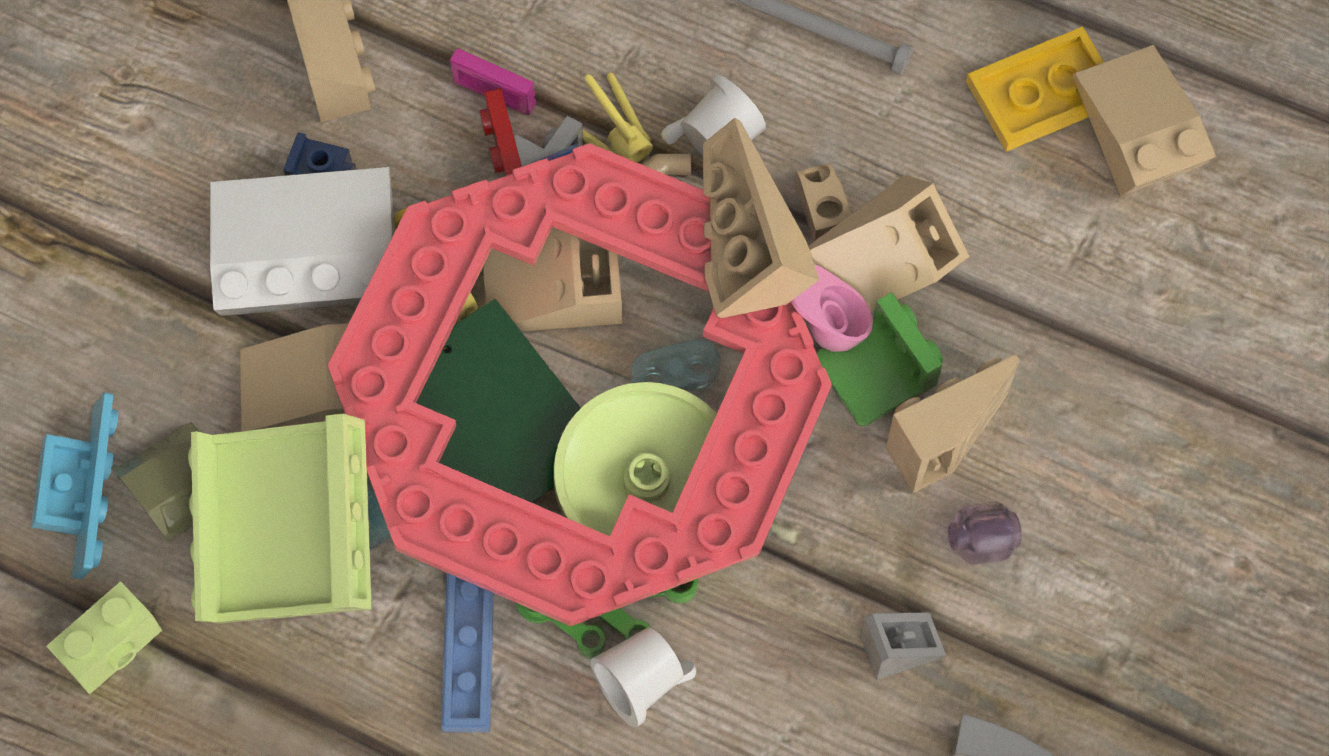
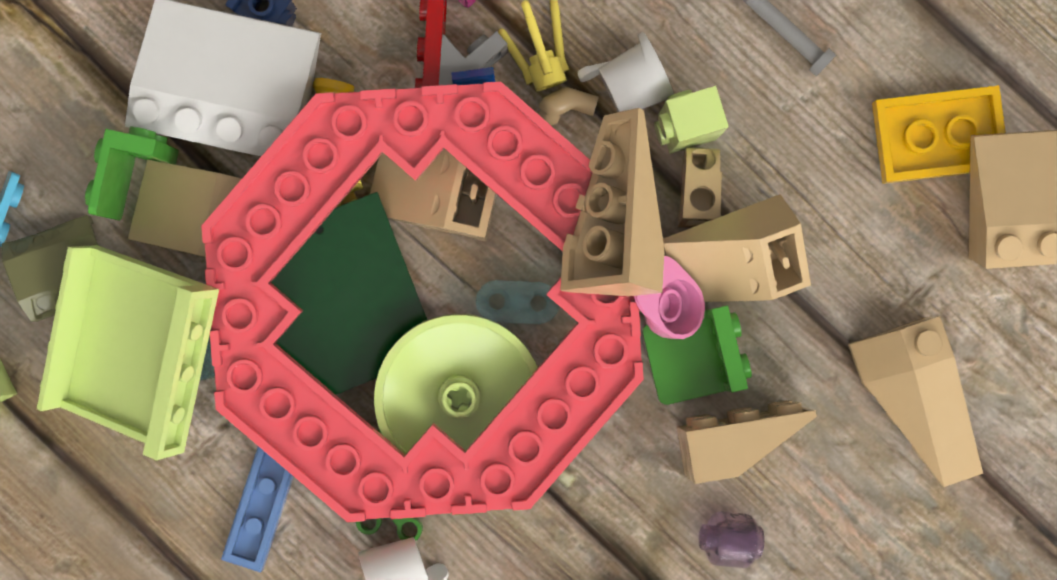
camera: 15 degrees right, 20 degrees up
none -> bright green bracket [85,126,179,221]
none -> yellowish green brick [654,86,729,154]
none -> tan wedge [848,316,983,487]

